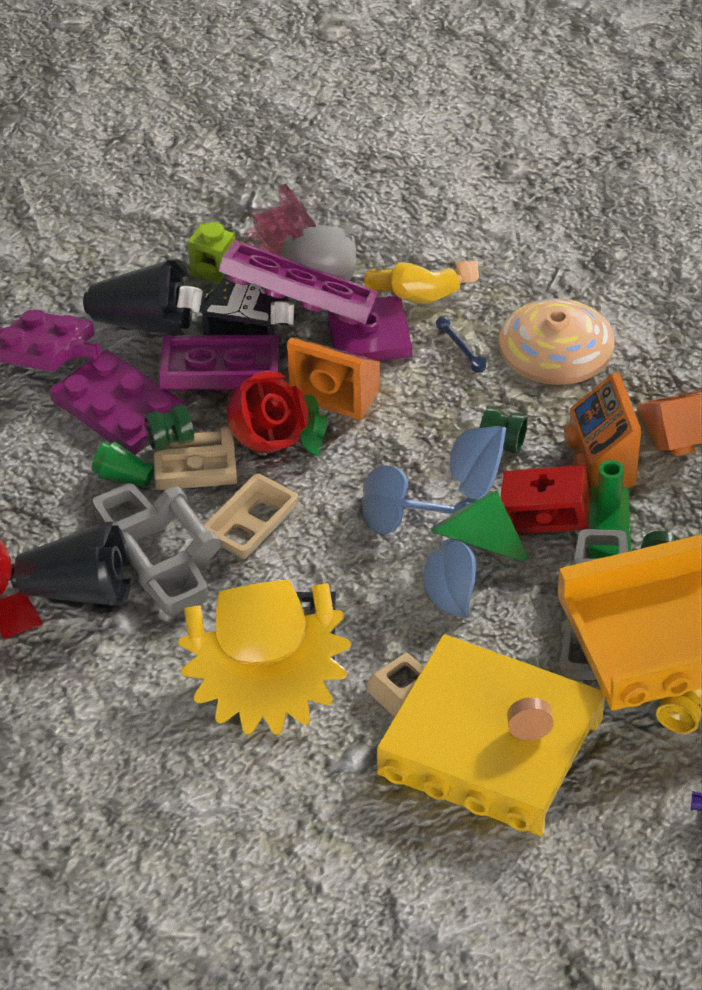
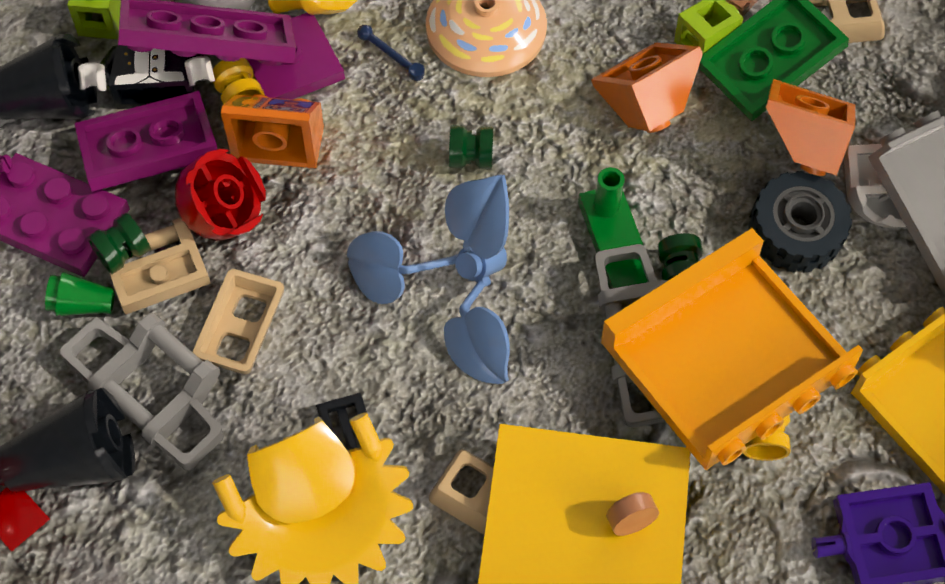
camera: 20 degrees left, 15 degrees up
green piece [300,394,327,456] -> none
green tile [430,491,529,562] -> none
red brick [500,465,591,534] -> none
orange slope [564,373,641,488] -> none
none -> yellow wheel [212,58,264,104]

